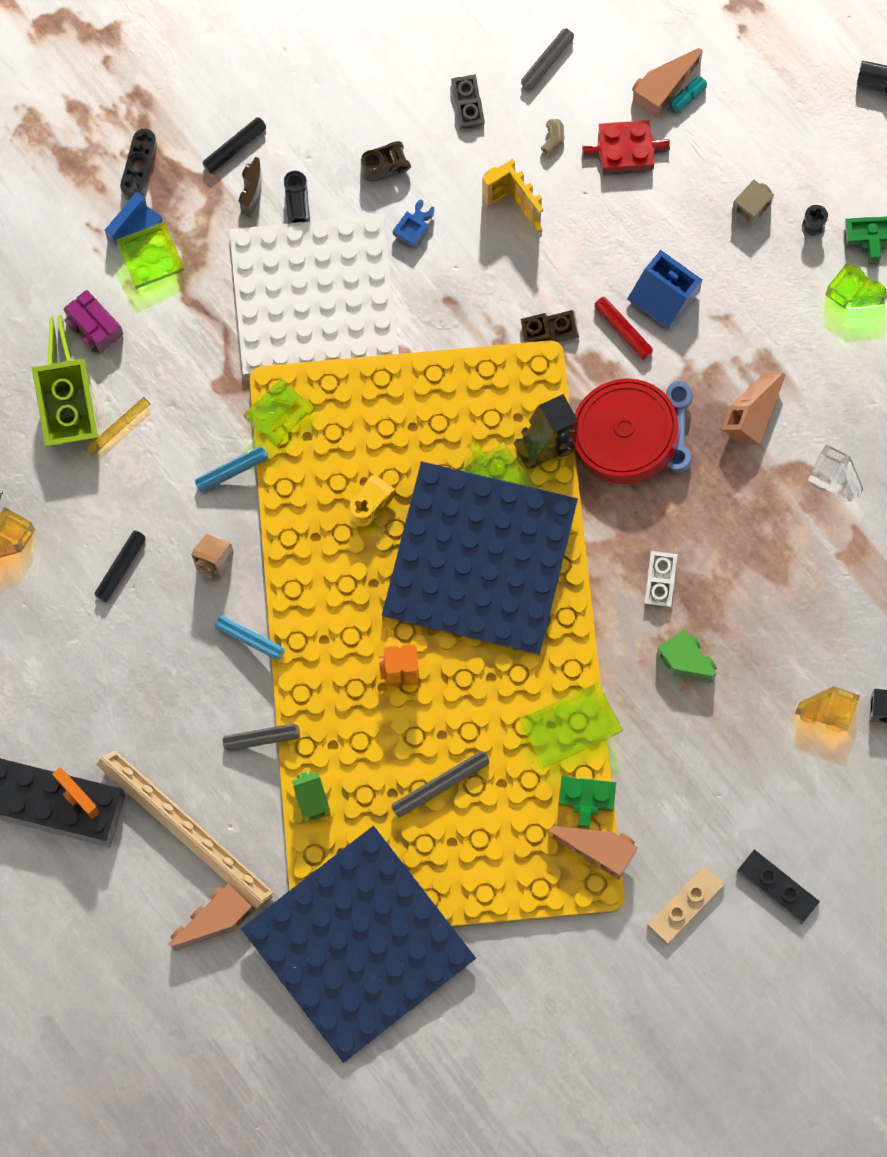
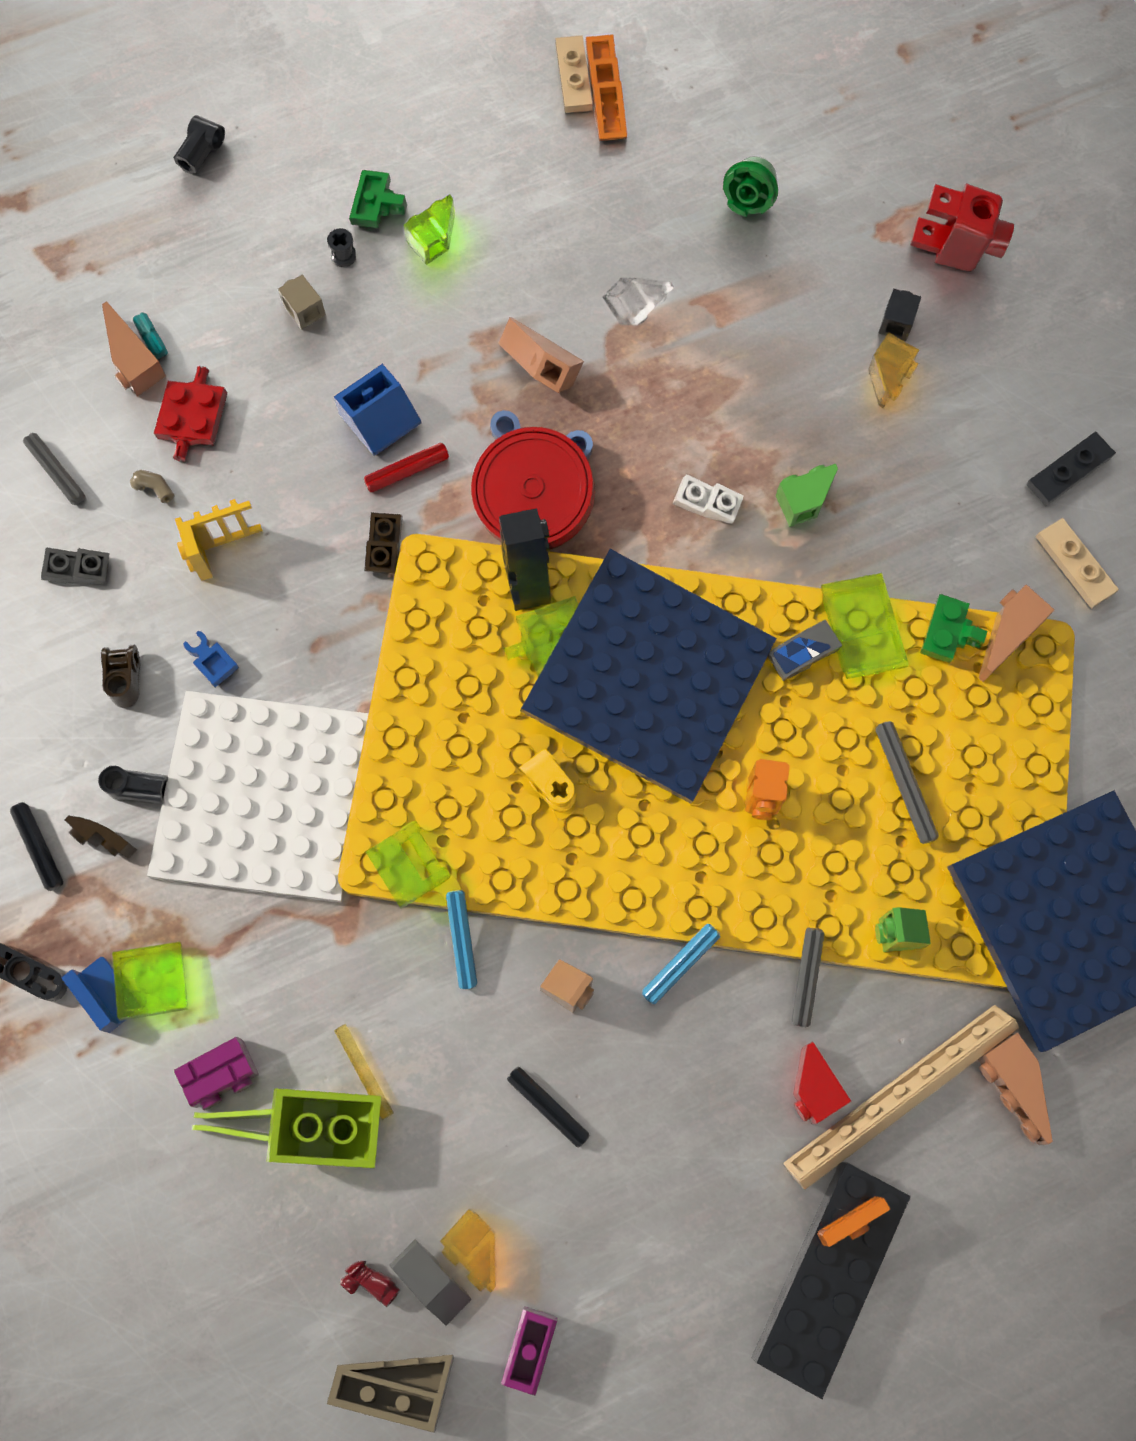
camera: 80 degrees left, 0 degrees up
none -> slope [768,619,842,681]
none -> red slope [793,1042,851,1124]

